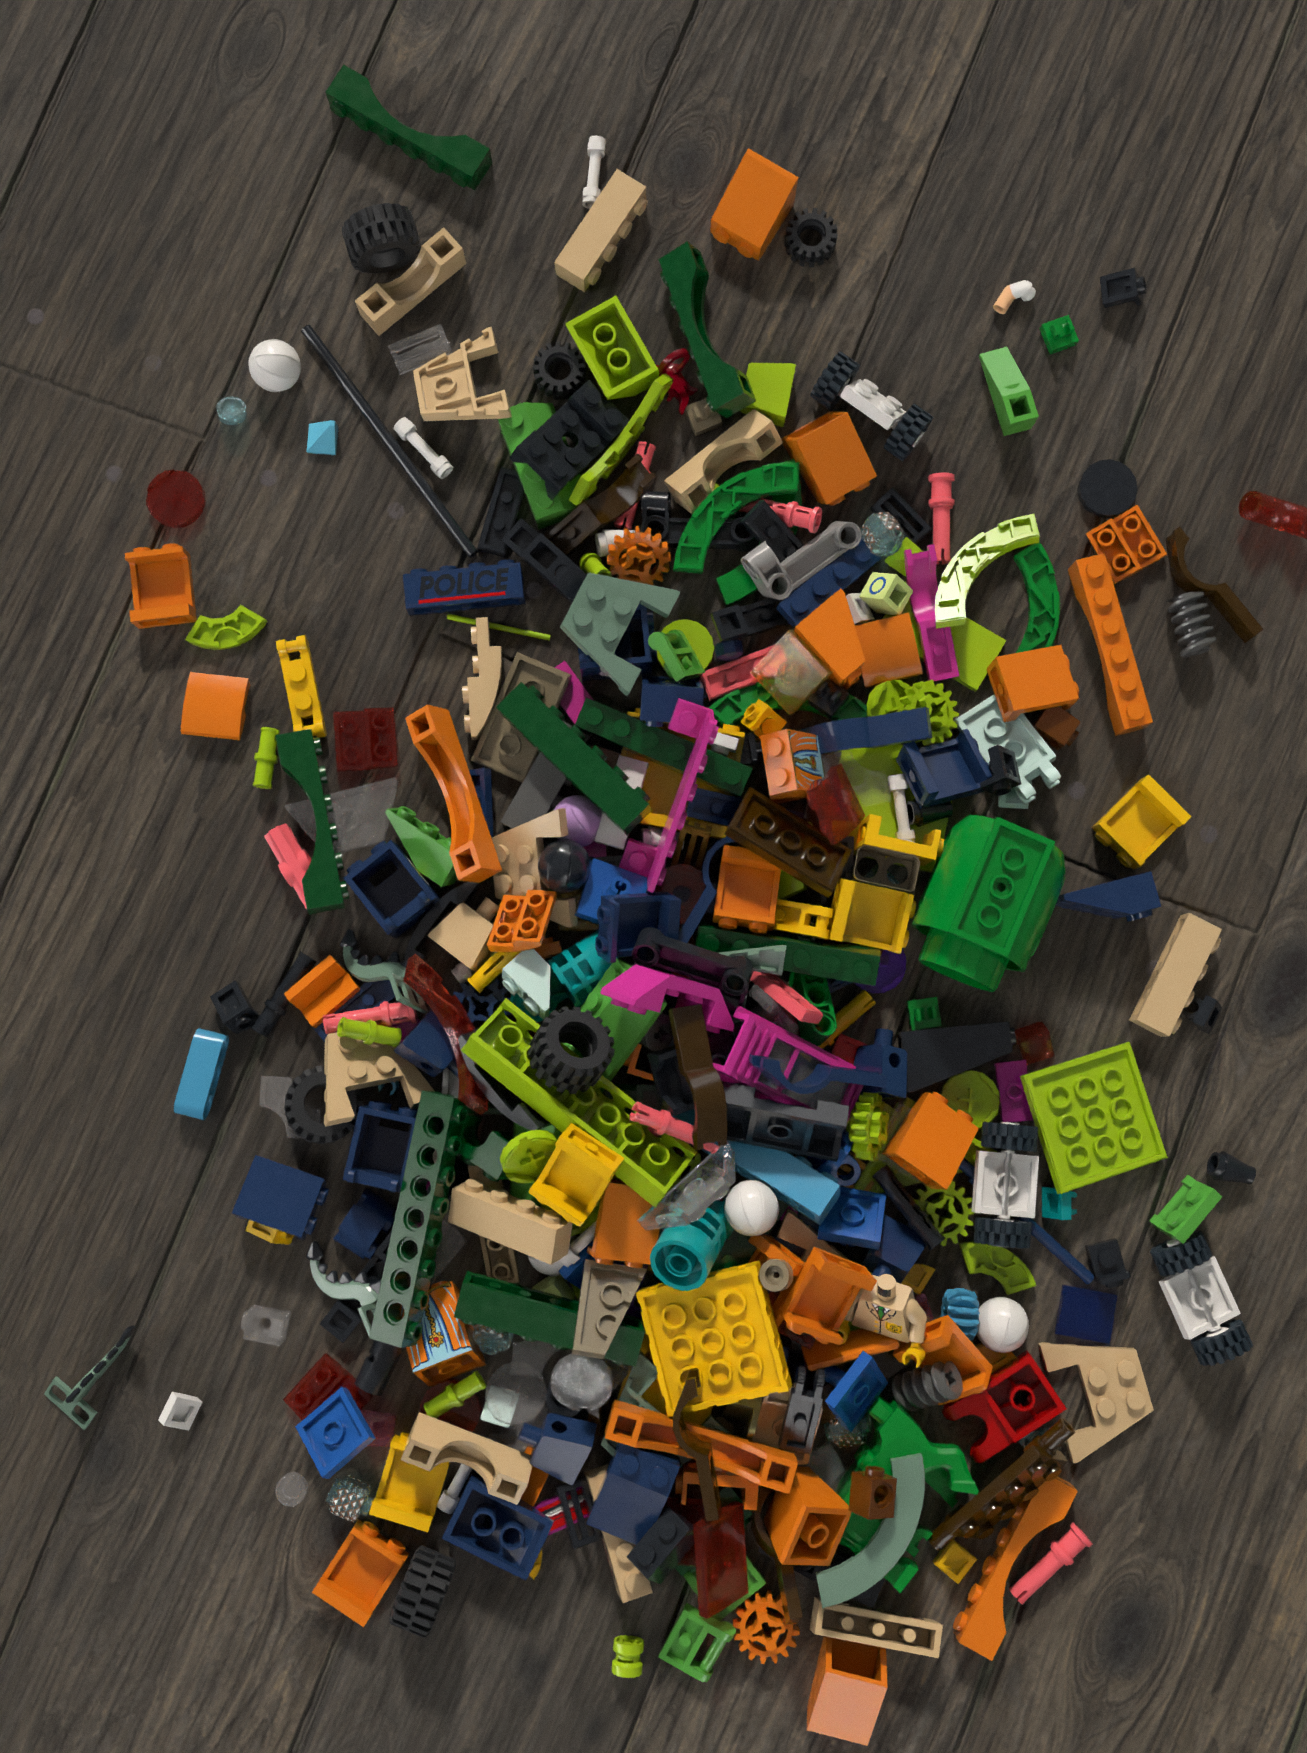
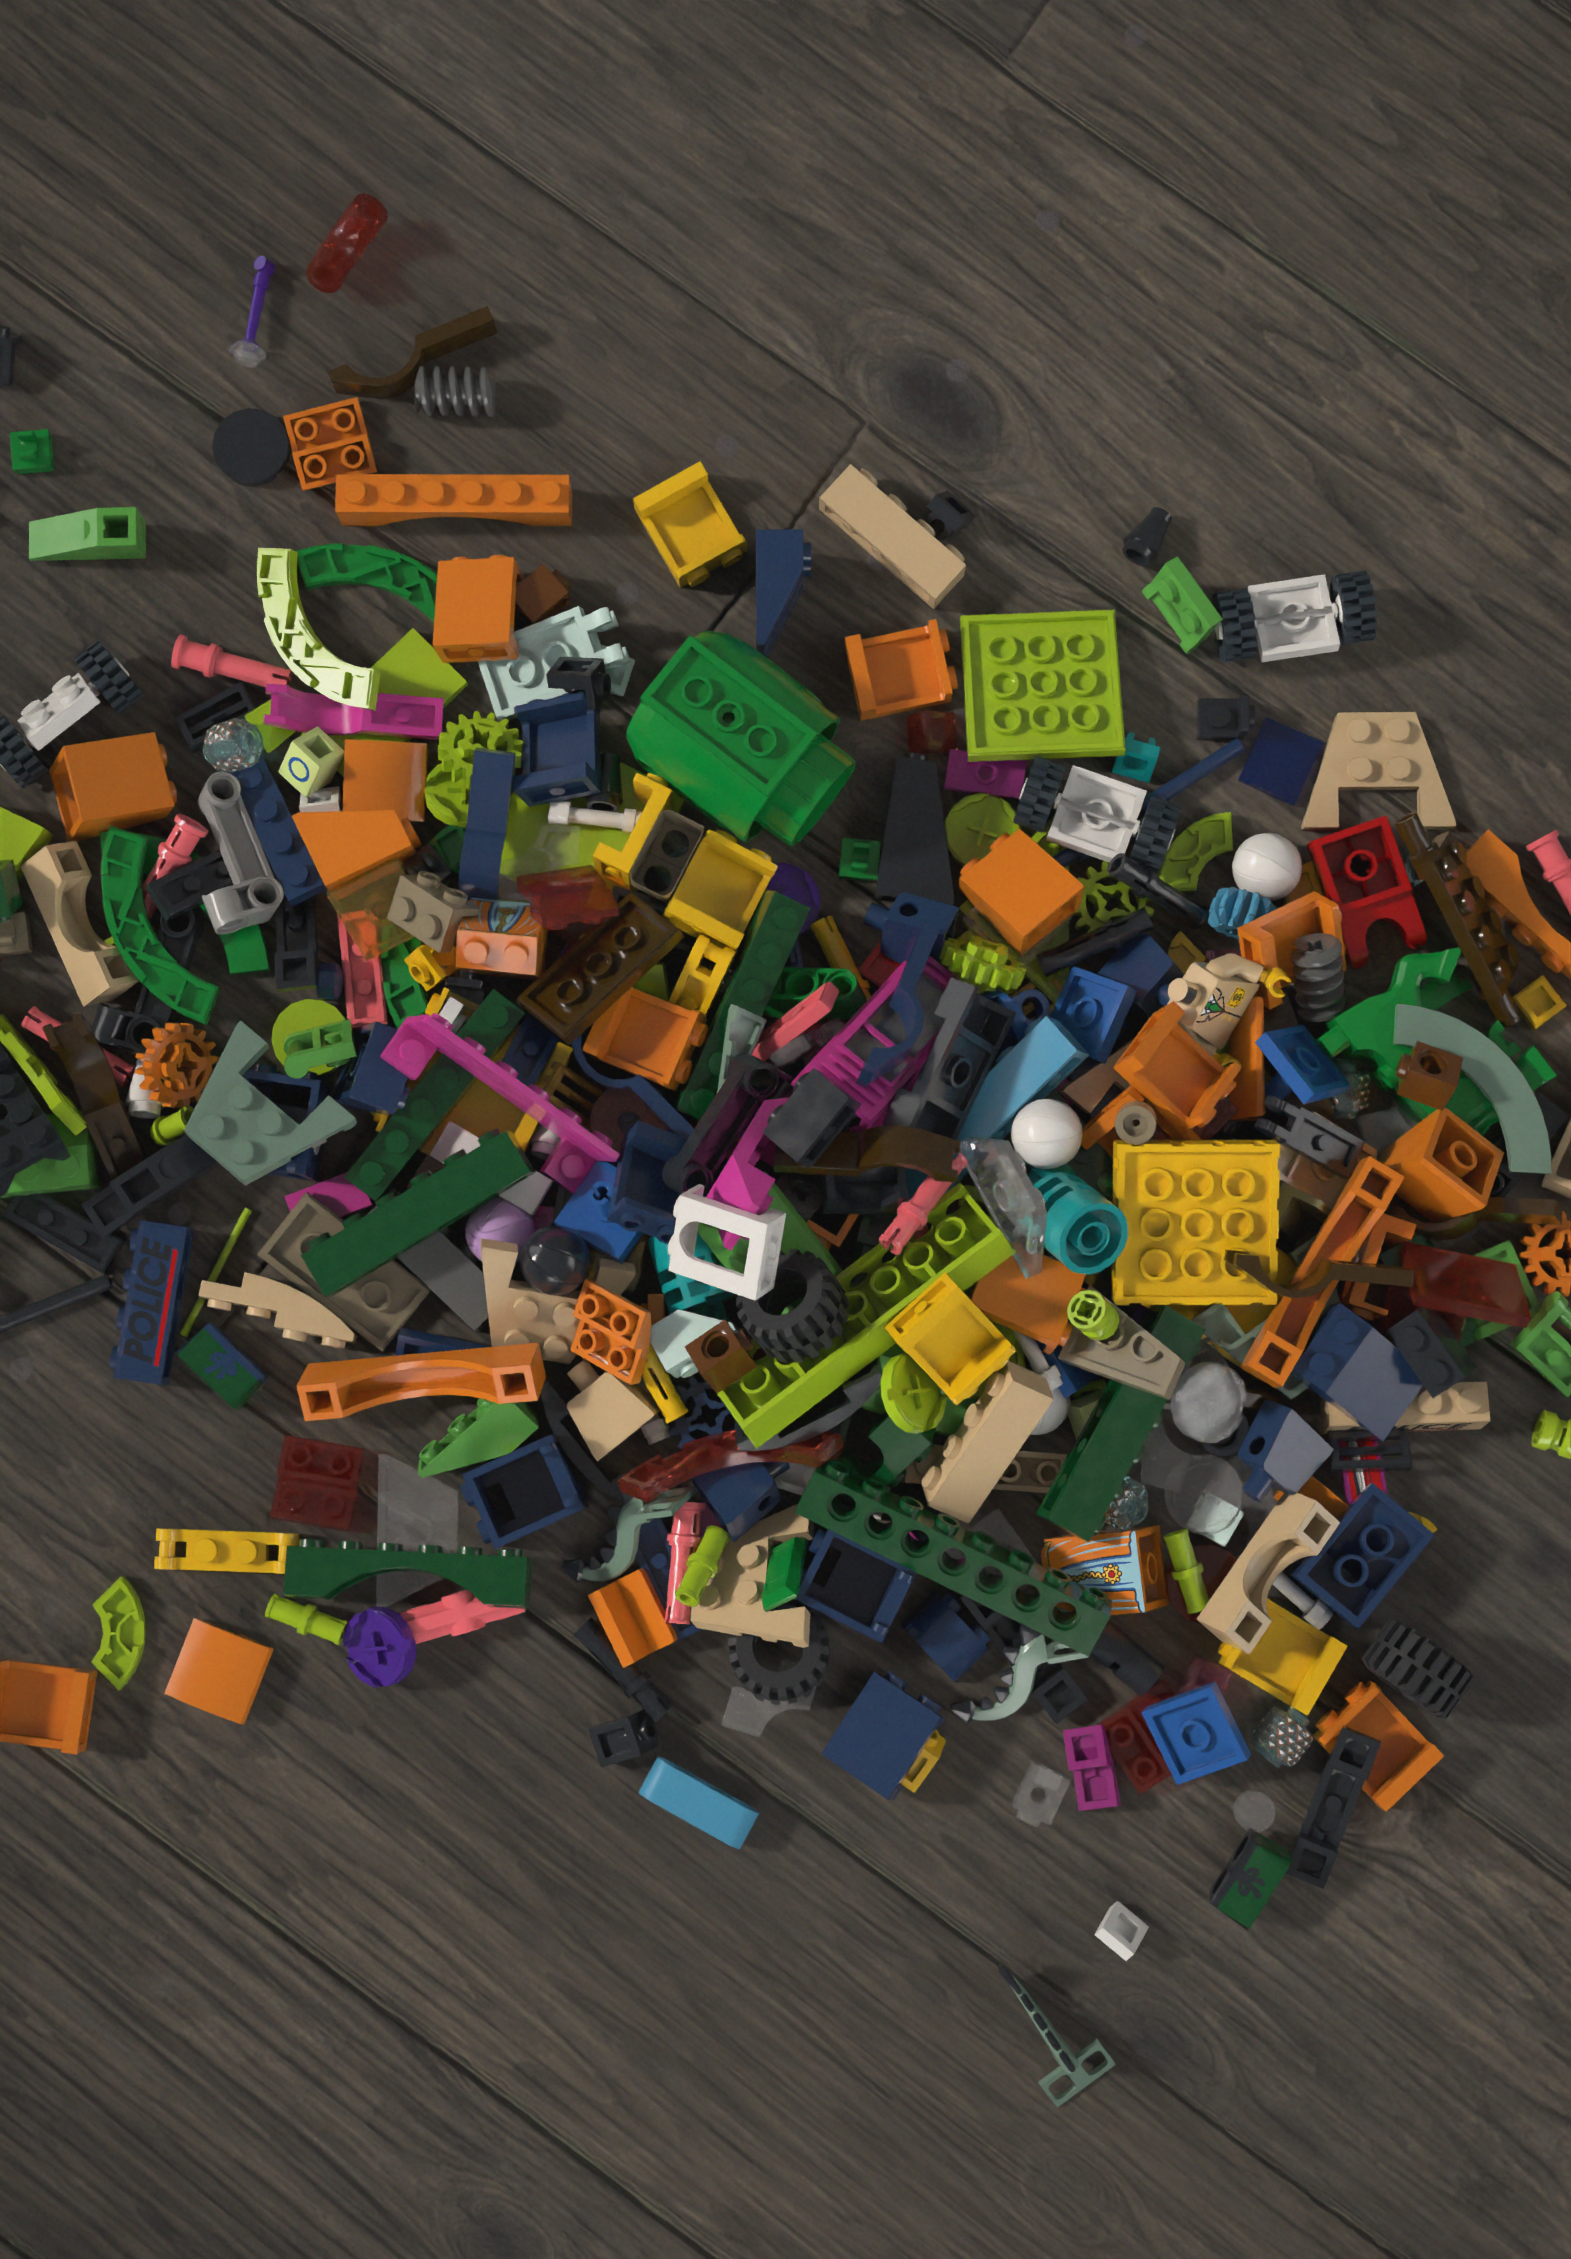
camera: 75 degrees left, 0 degrees up
none -> dark green piece [175,1322,269,1411]
none -> piece [228,255,276,367]
none -> dark purple tile [343,1606,416,1688]
none -> dark tan bracket [387,871,480,953]
none -> white panel [668,1184,786,1300]
none -> reddish brown brick [685,1319,757,1394]
none -> green tile [762,1537,808,1612]
none -> black brick [763,1068,862,1168]
none -> orange panel [844,619,958,721]
none -> magenta slope [1063,1725,1121,1811]
none -> lime wheel [1067,1290,1119,1341]
none -> black pin [1107,853,1209,930]
none -> piece [1209,1828,1291,1931]
none -> black slope [1285,1726,1381,1889]

